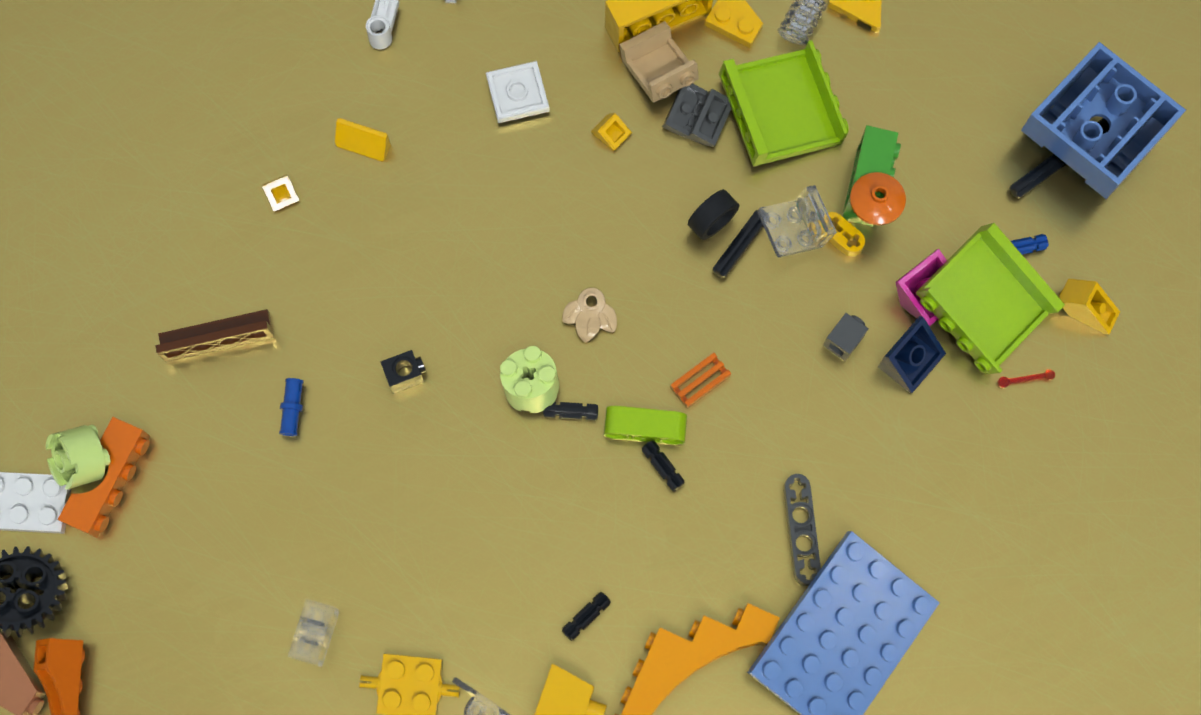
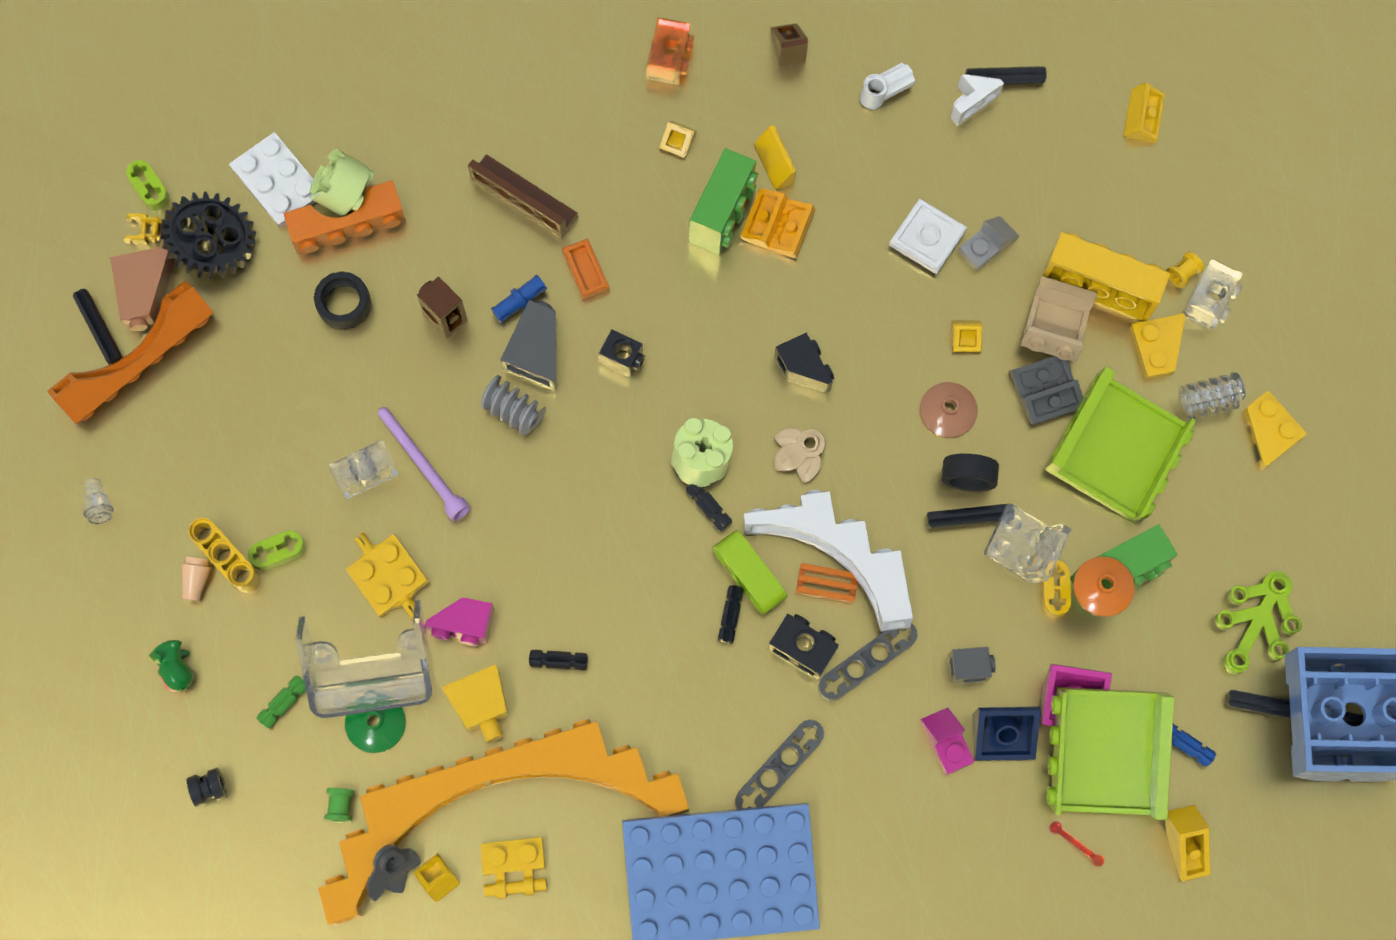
camera: 45 degrees right, 0 degrees up
none -> black tyre [314,271,371,330]
none -> lavender piece [378,407,471,522]
none -> reddish brown brick [417,276,468,339]
none -> dark pink slope [425,597,495,646]
none -> light grey piece [481,375,546,436]
none -> dark grey slope [500,300,557,390]
none -> orange tile [562,238,610,301]
none -> clear orange brick [647,17,694,85]
none -> bright green brick [689,148,758,255]
none -> light orange slope [740,188,815,258]
none -> white arch [743,490,913,631]
none -> black brick [767,613,839,680]
none -> reddish brown slope [770,23,808,67]
none -> black slope [774,332,834,393]
none -> dark grey beam [818,623,918,702]
none -> nougat dish [920,382,978,438]
none -> dark pink slope [920,707,975,775]
none -> light grey slope [958,216,1019,271]
none -> lime plant [1215,571,1302,675]

